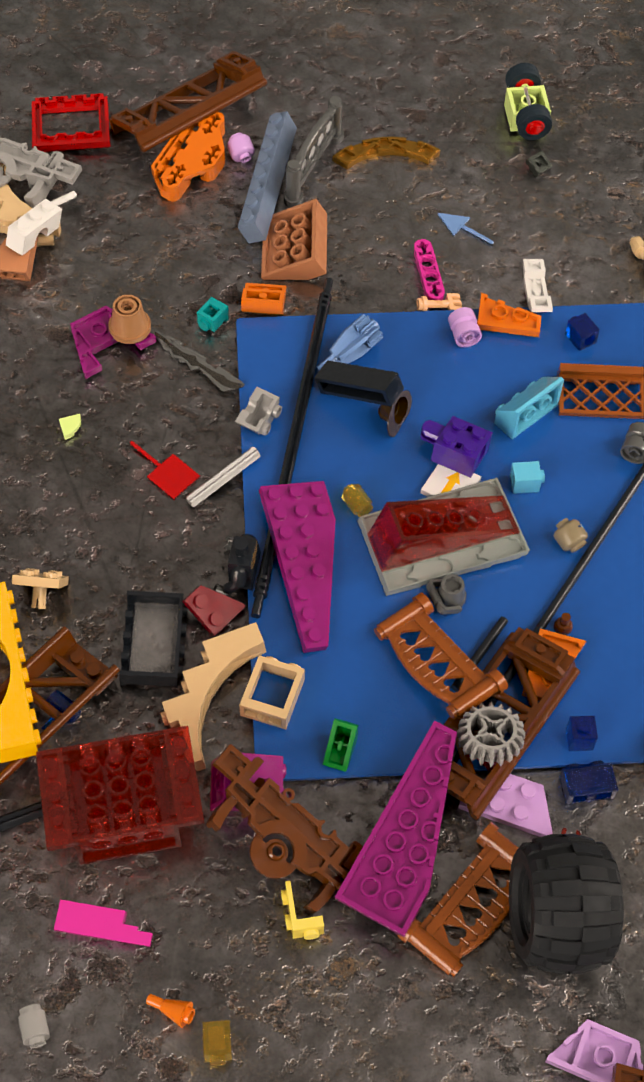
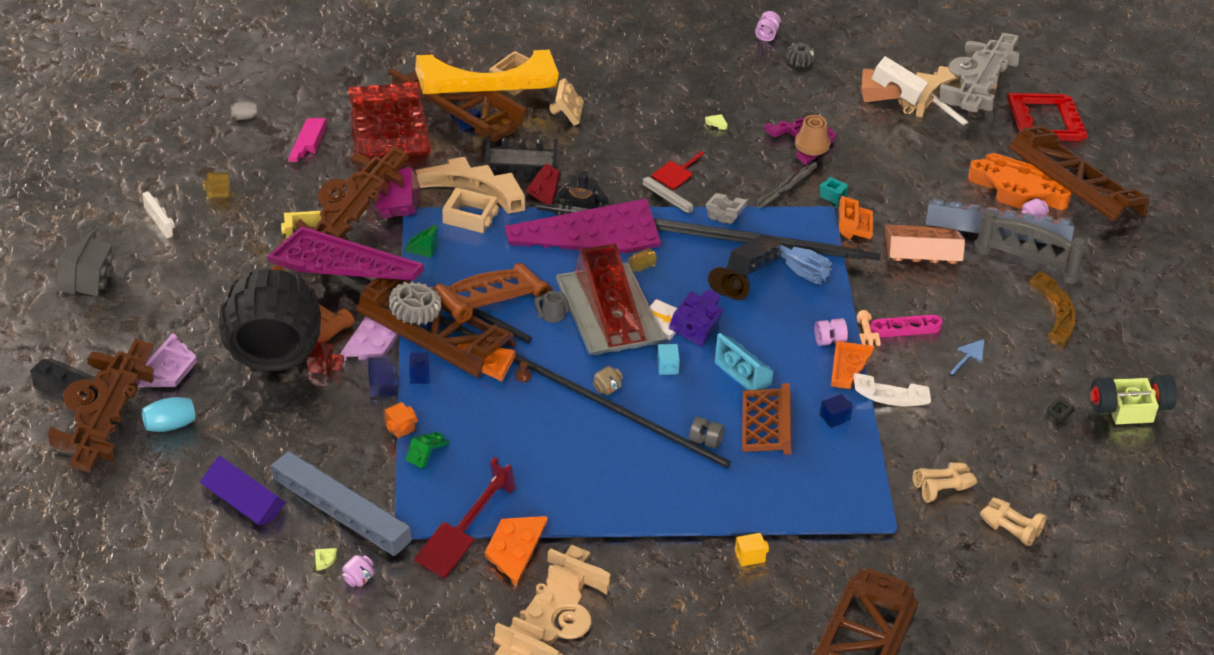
camera: 90 degrees right, 15 degrees down
orange cone [146,994,195,1028] -> none

